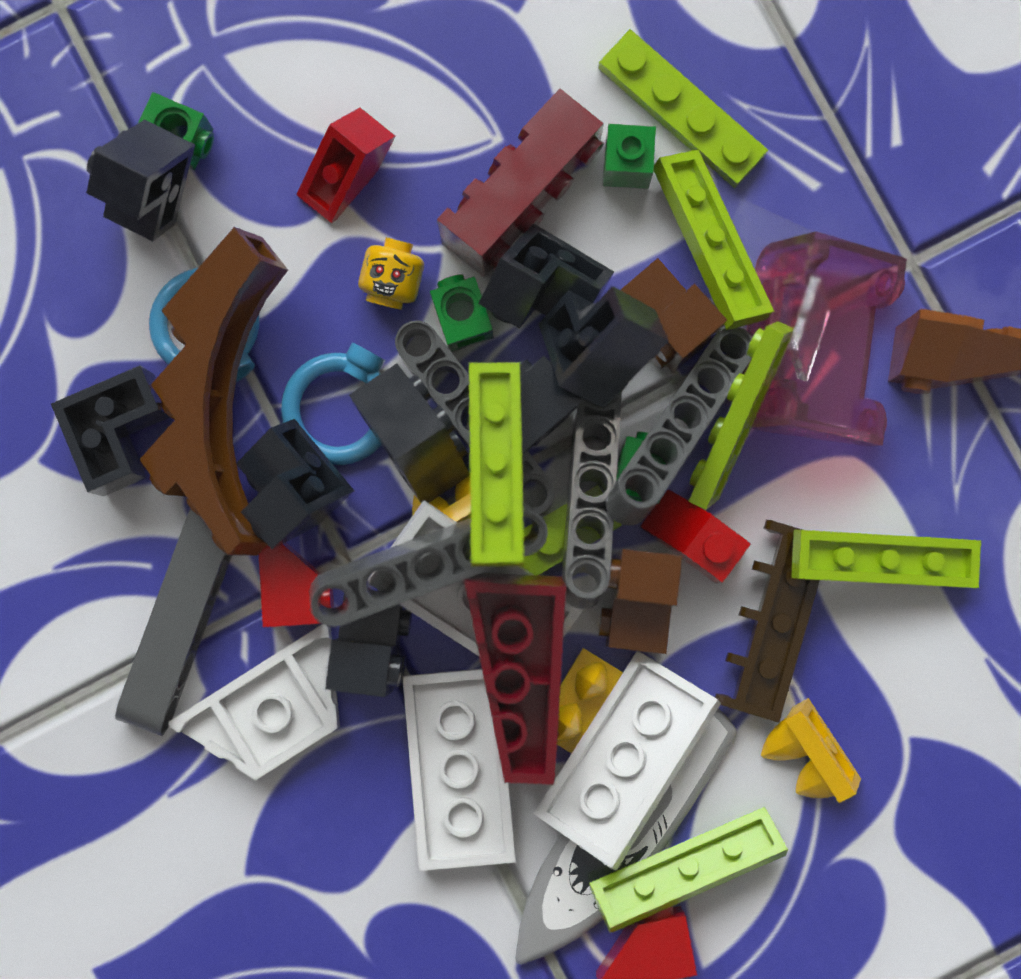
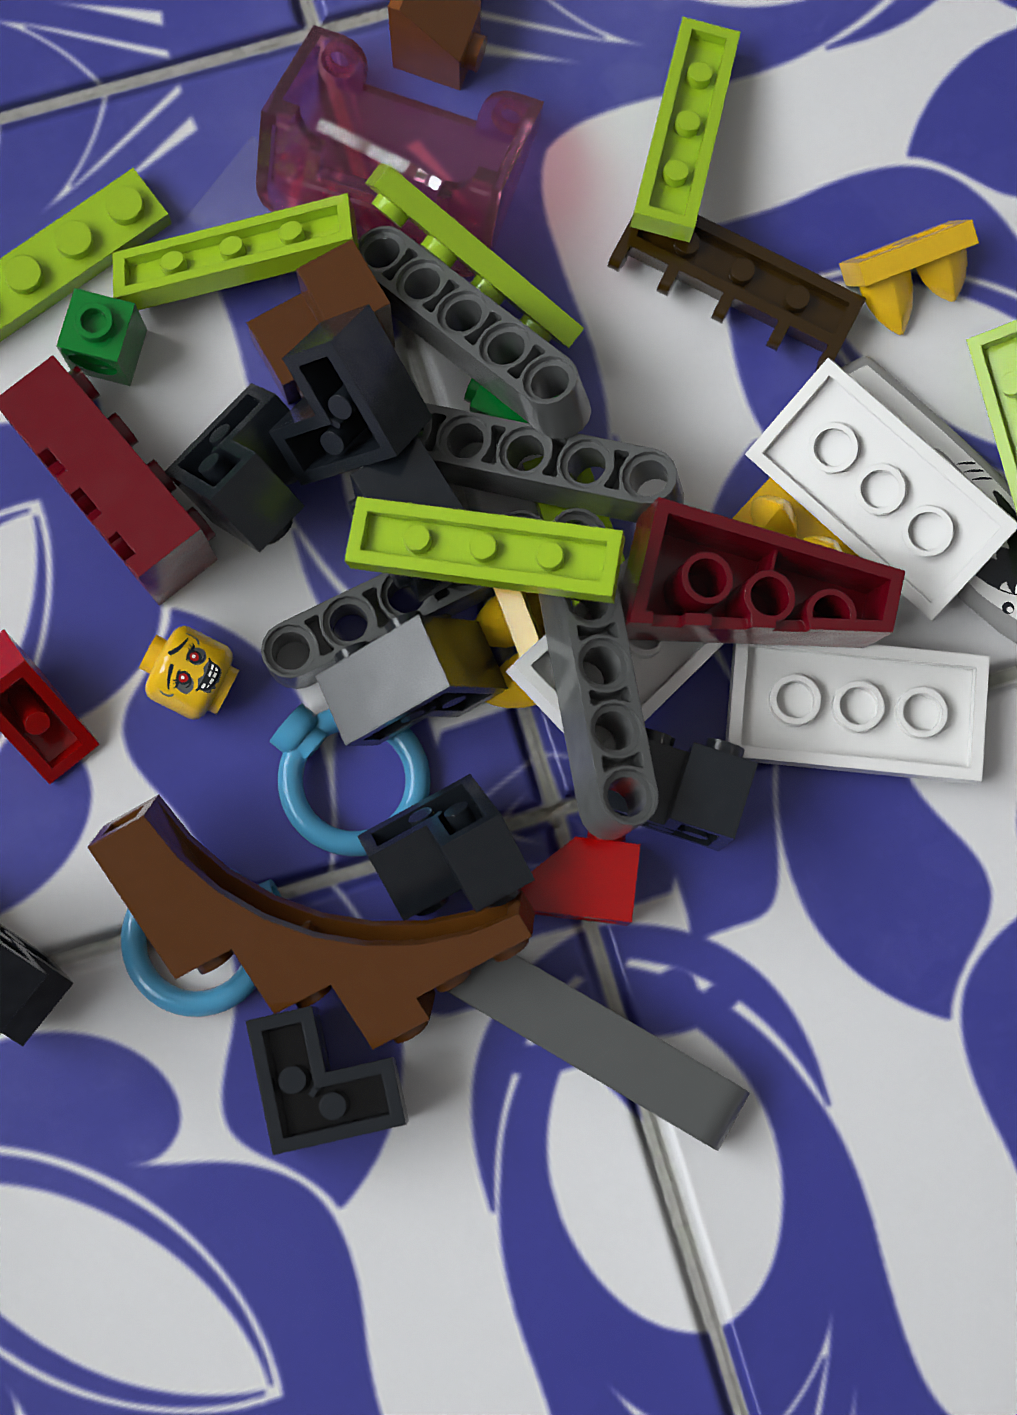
camera: 90 degrees left, 5 degrees down
white wing [168,624,340,780] -> none
green brick [430,274,494,352] -> none
reddish brown brick [598,549,682,654] -> none
red slope [640,489,751,583] -> none

